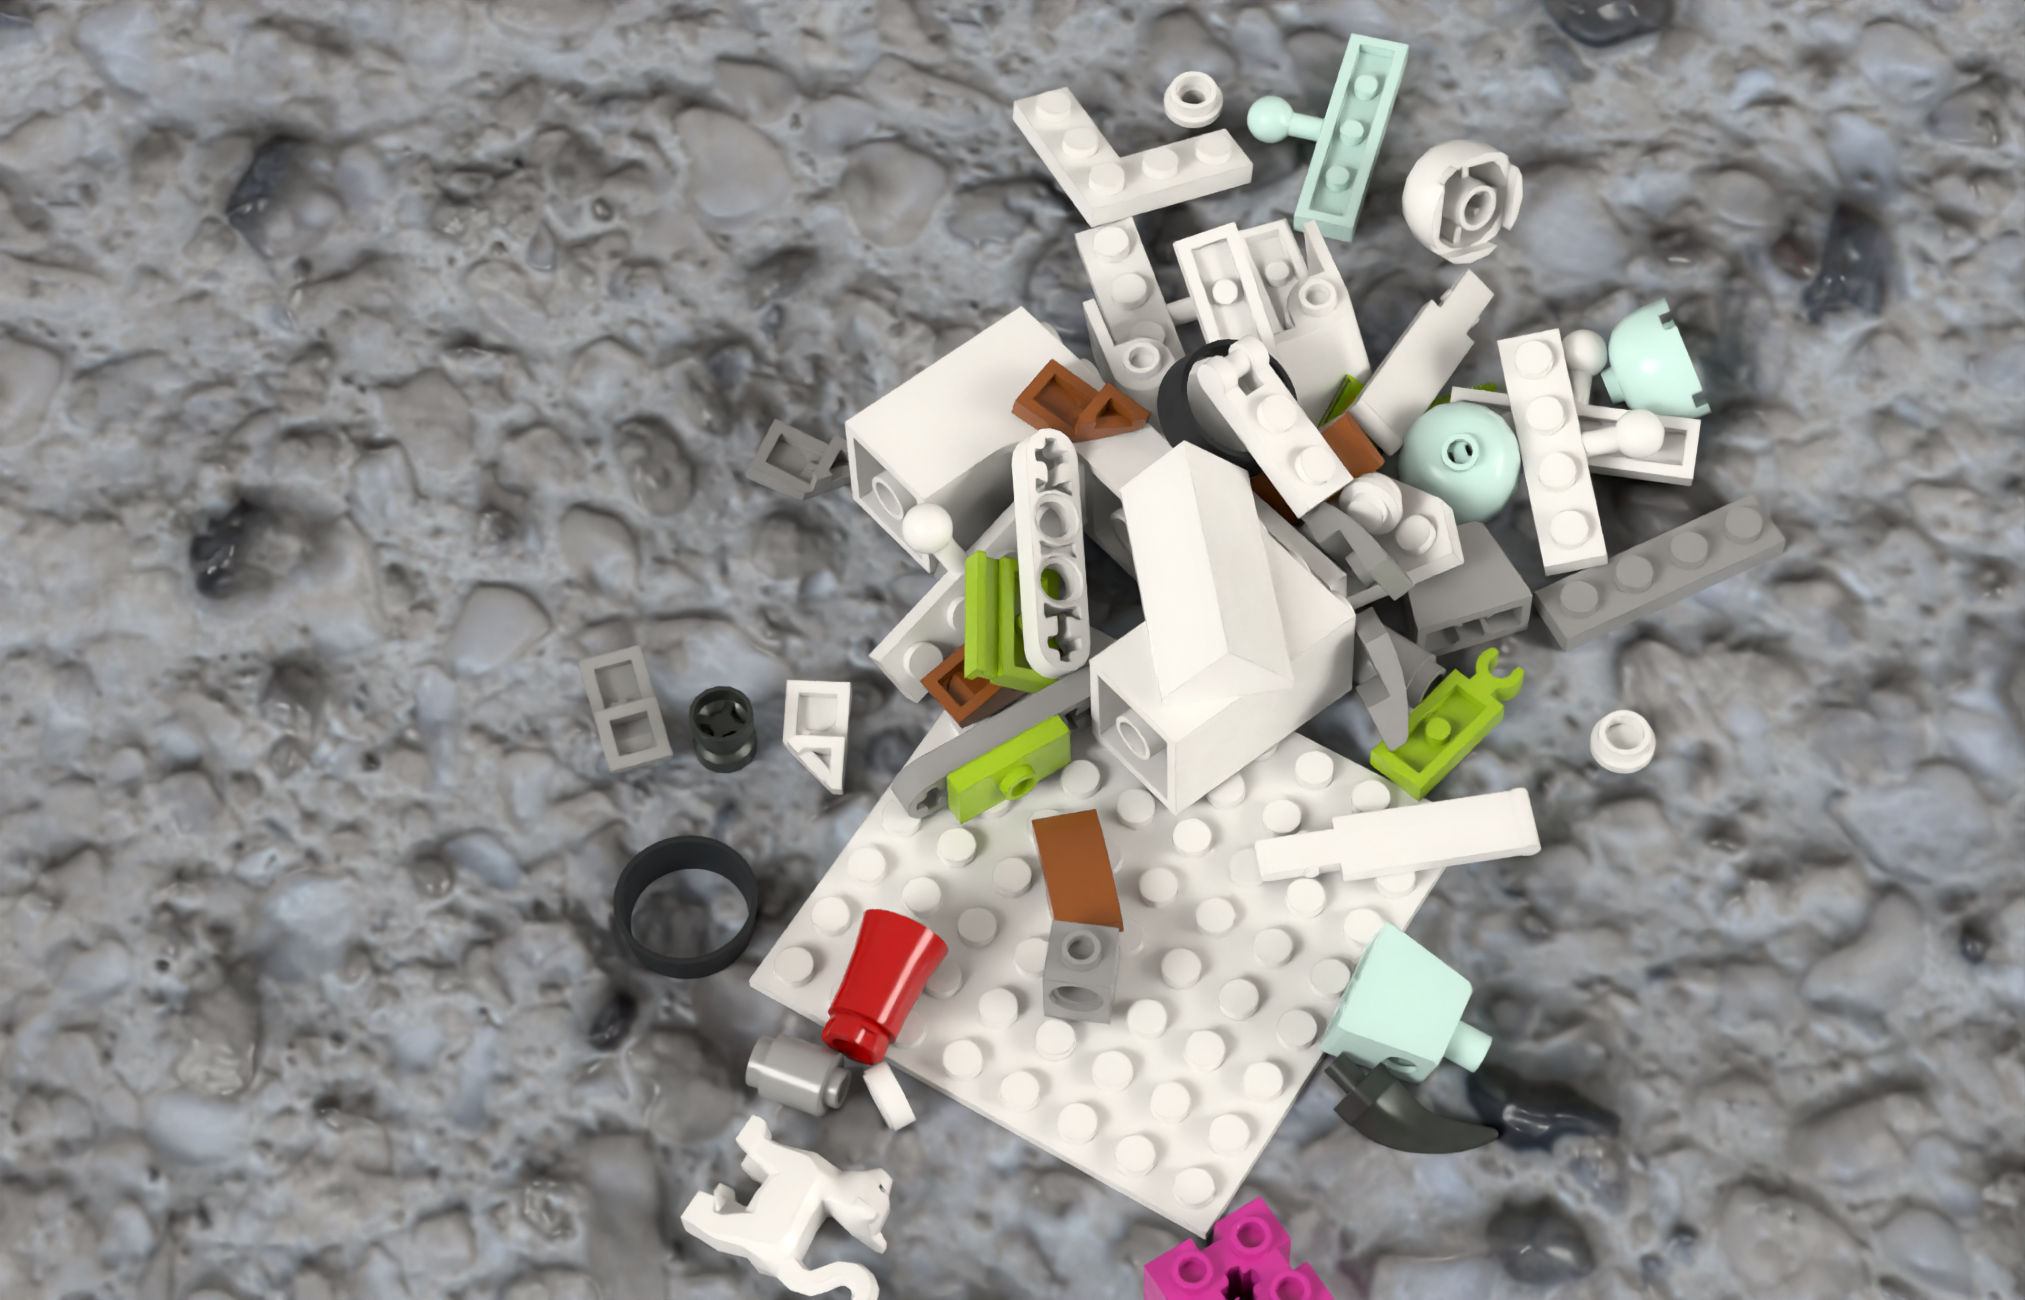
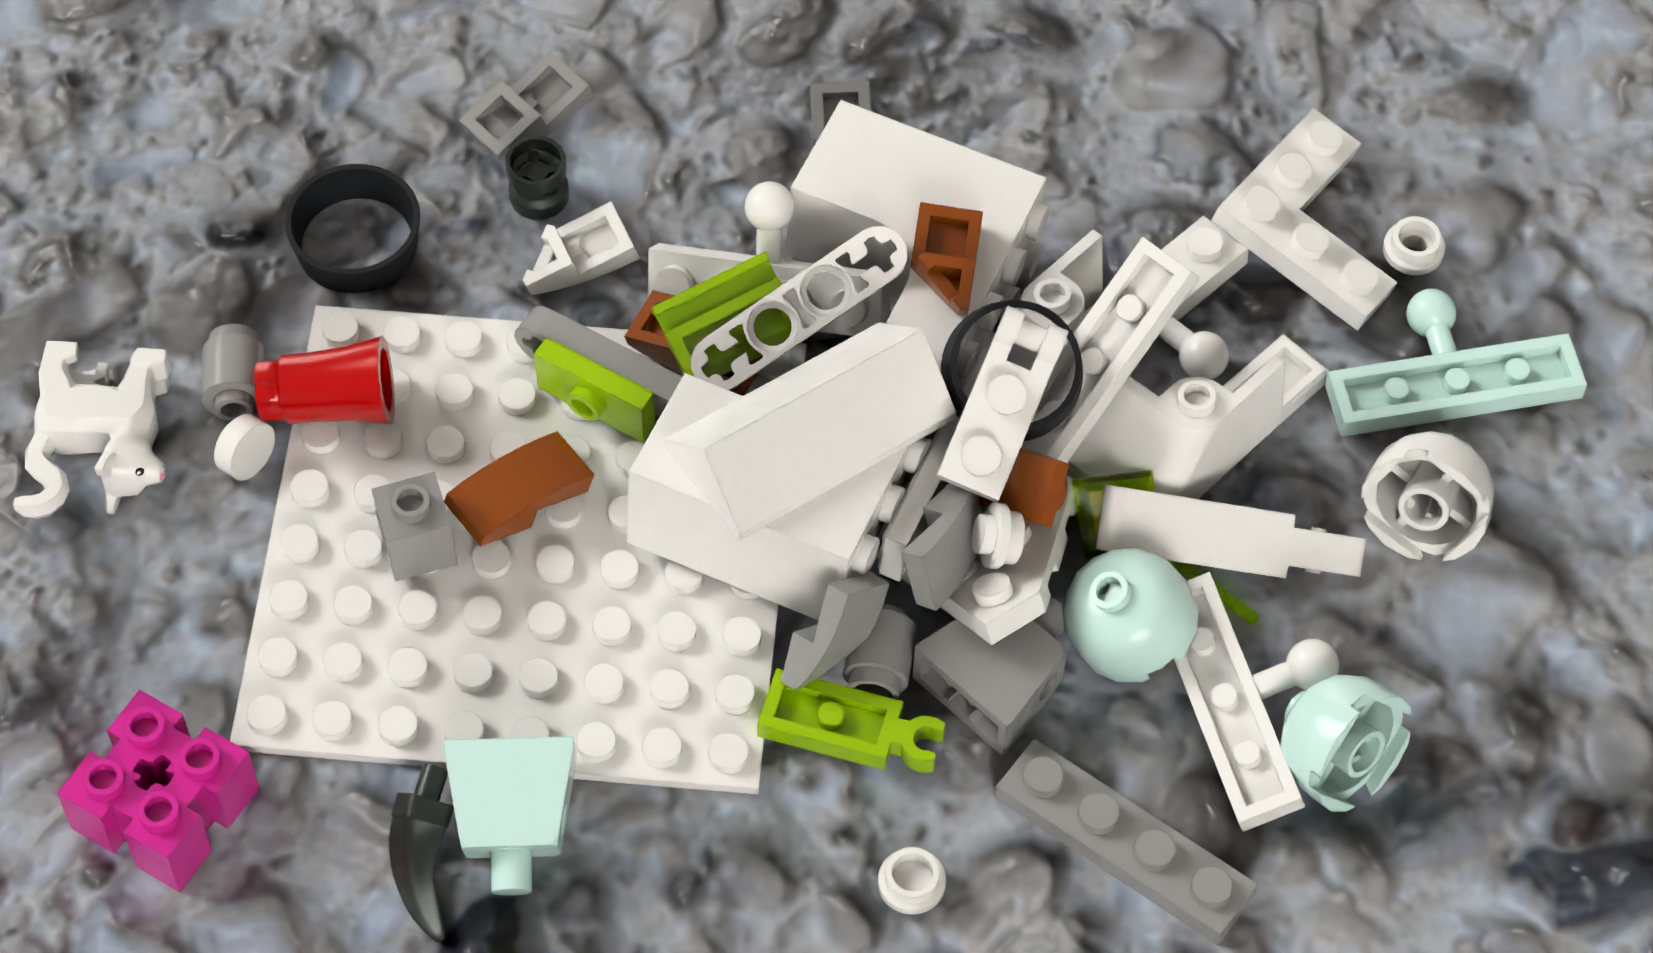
camera: 60 degrees right, 0 degrees up
white piece [1254,788,1541,882] -> none
white plate [1497,328,1665,576] -> none

